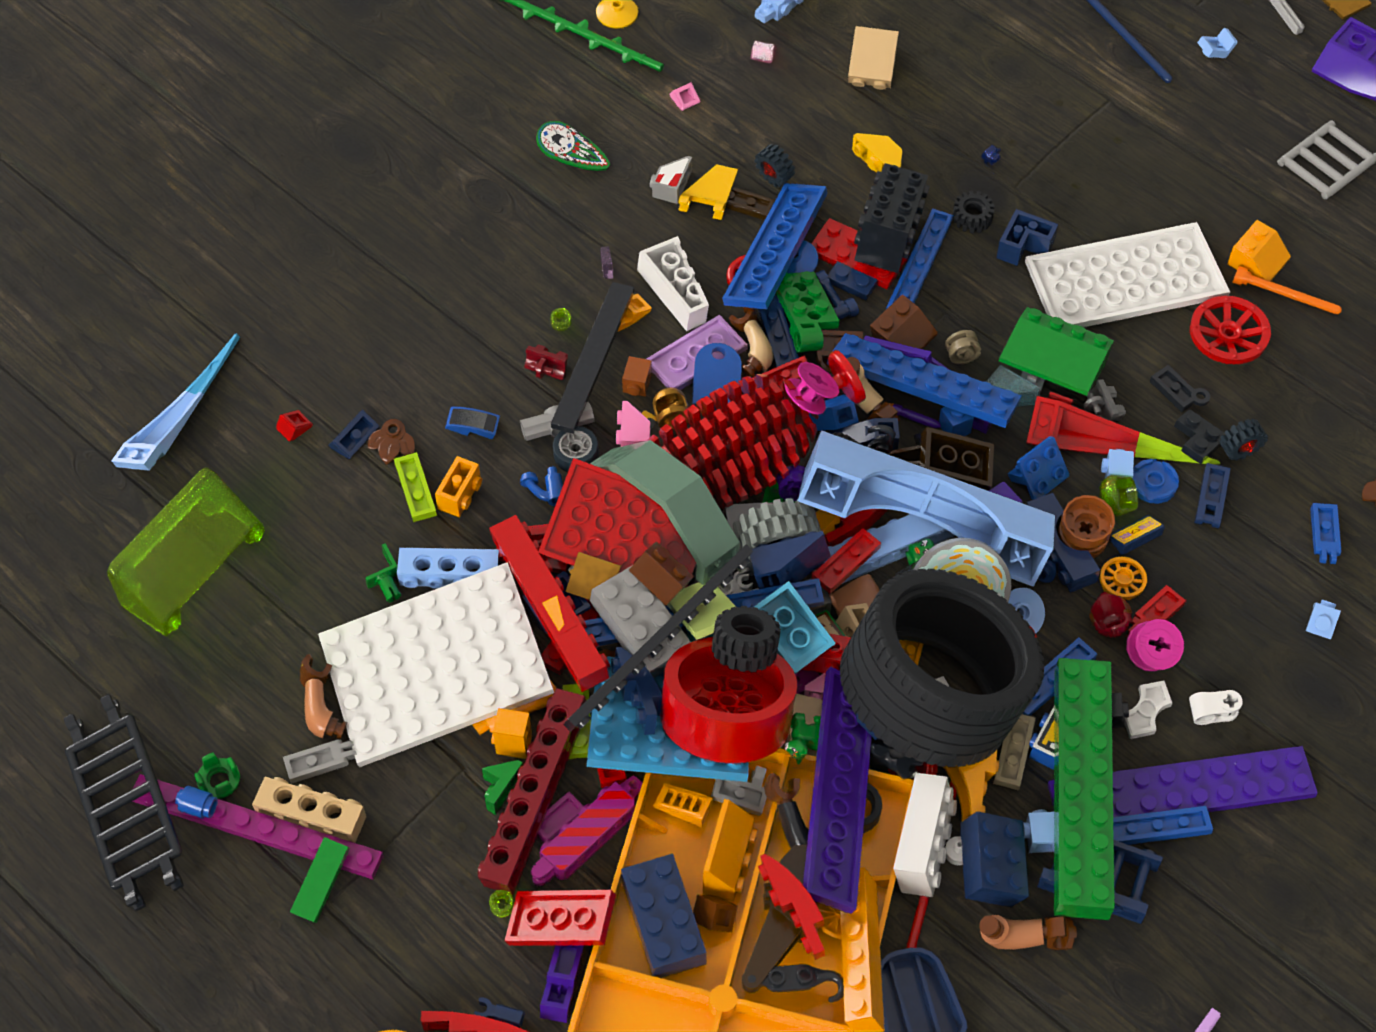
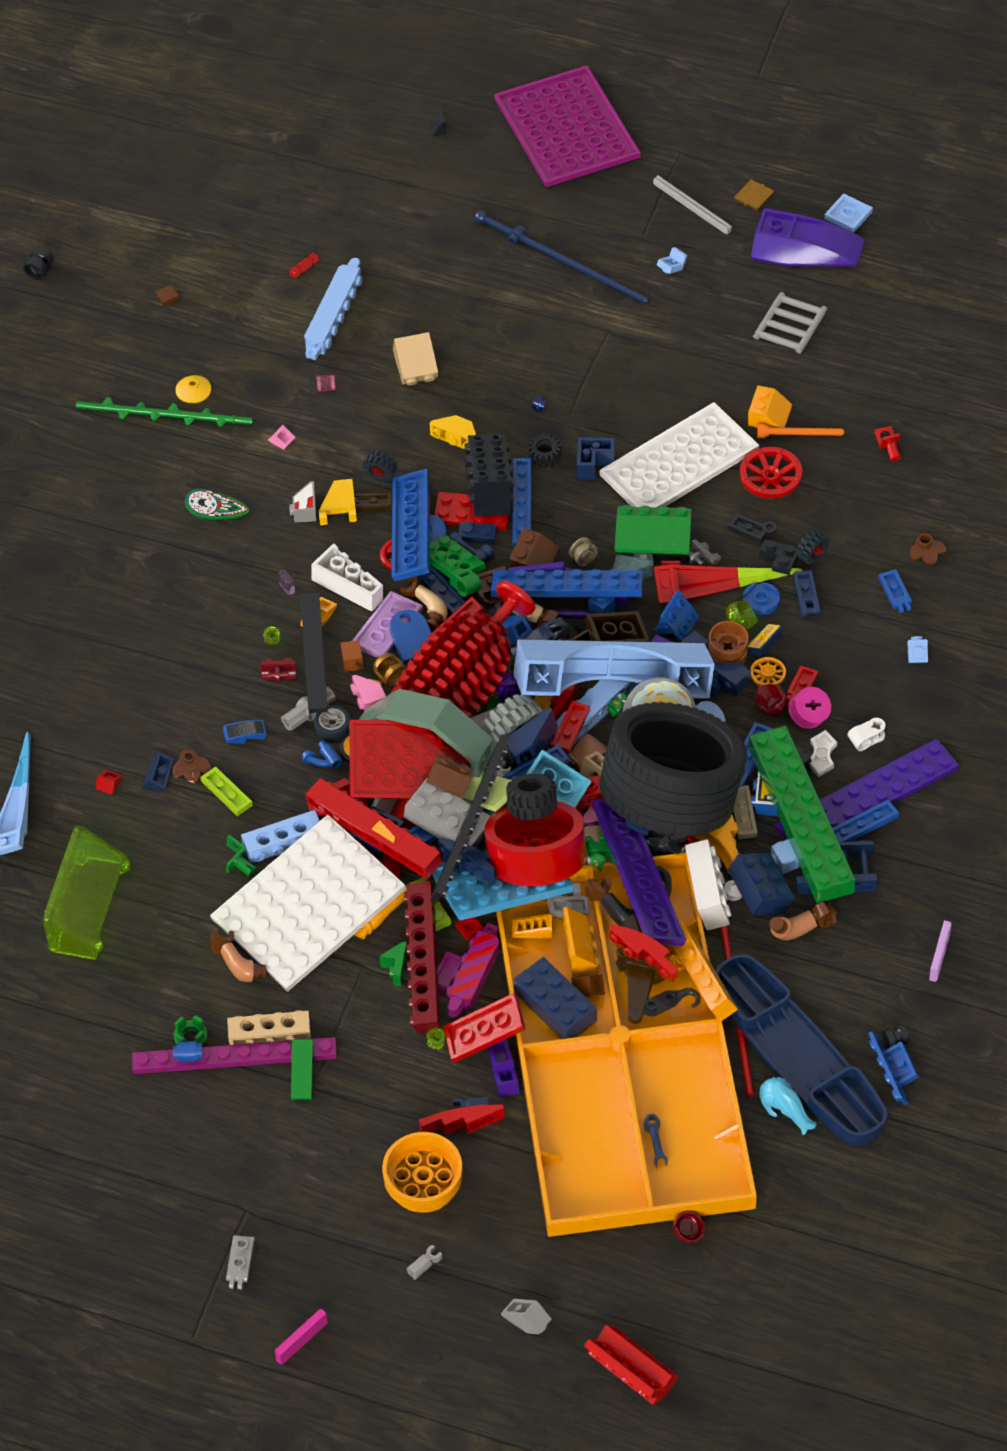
camera: 20 degrees left, 5 degrees down
black bar [63,694,184,911] -> none
light grey hinge [283,740,357,784] -> none
light orange brick [435,456,482,518] -> none
light orange brick [489,708,532,759] -> none
pearl gold piece [566,552,621,600] -> none
dark pink piece [785,362,839,415] -> none
light blue brick [1101,449,1134,489] -> none

